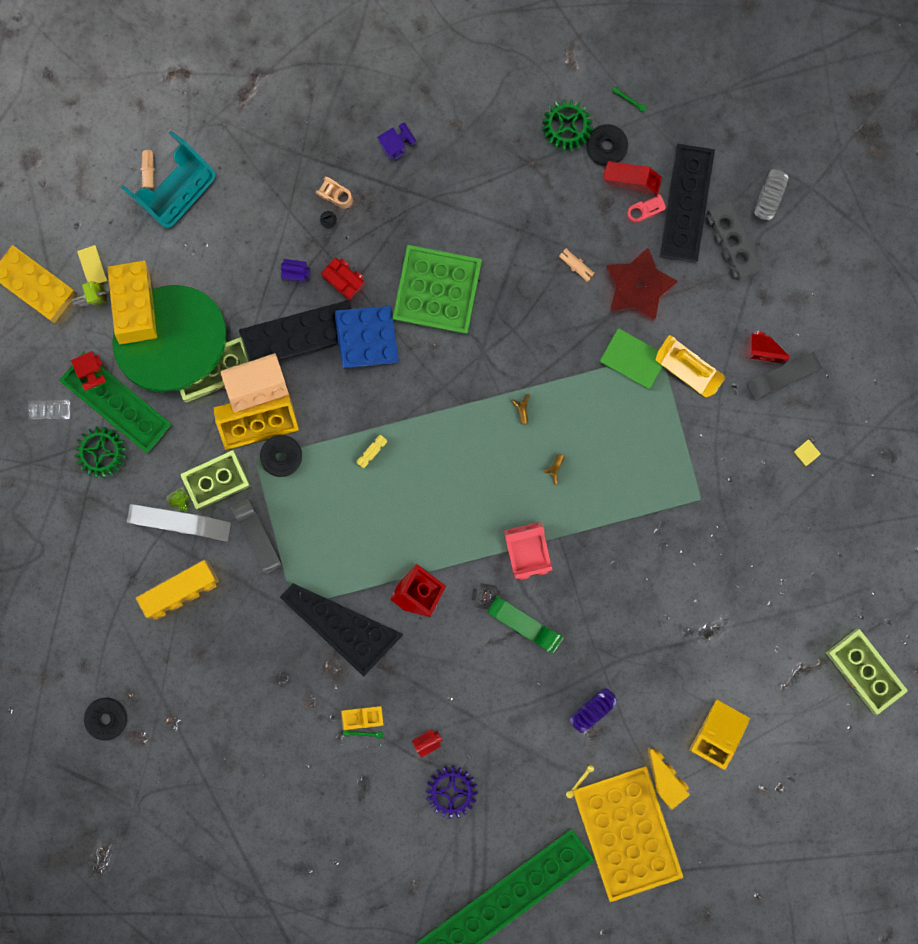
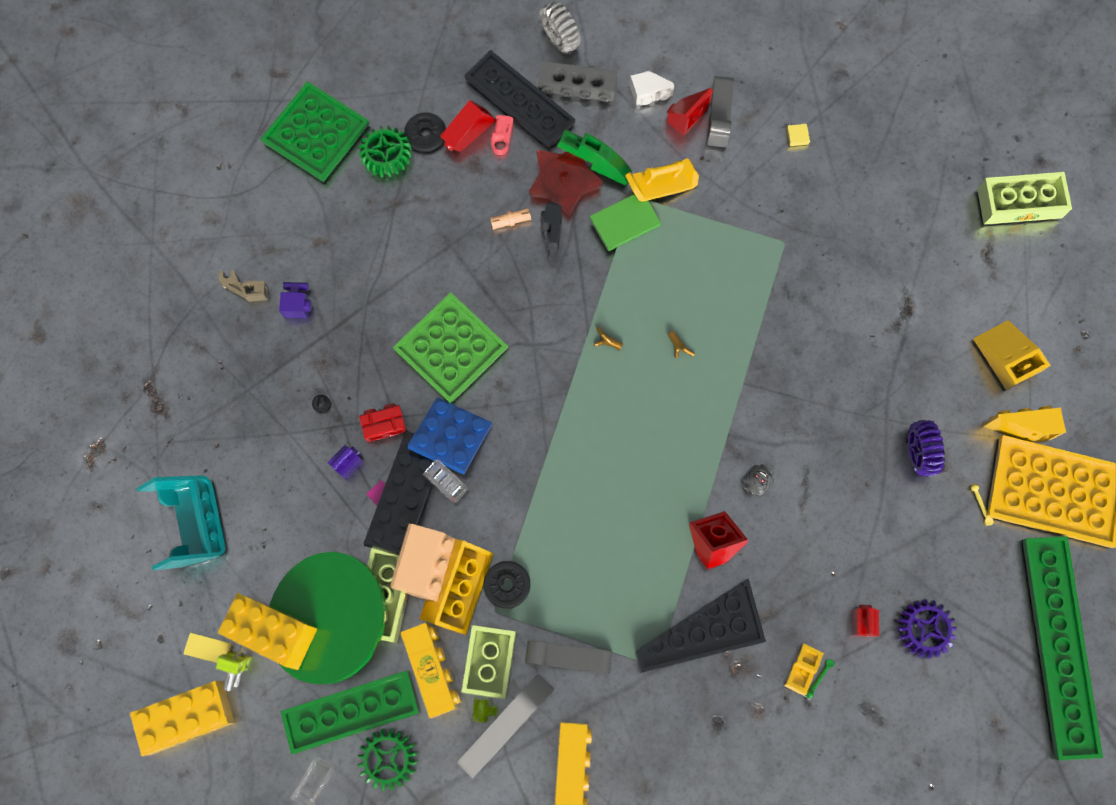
camera: 55 degrees left, 10 degrees down
red brick [71,351,106,391] -> none
light nougat axle [140,150,155,189] -> none
light nougat piece [315,176,353,209] -> none
light yellow axle [357,435,387,468] -> none
green beam [487,596,564,654] -> none
coral panel [504,522,553,580] -> none
green hinge [612,86,646,112] -> none
none -> dark tan piece [219,270,268,302]
none -> green plate [260,81,370,182]
none -> dark pink tile [367,480,385,505]
none -> yellow brick [401,623,461,718]
none -> clear slope [423,459,468,503]
none -> black plate [540,202,562,258]
none -> green slope [557,129,632,185]
none -> white slope [630,71,674,106]

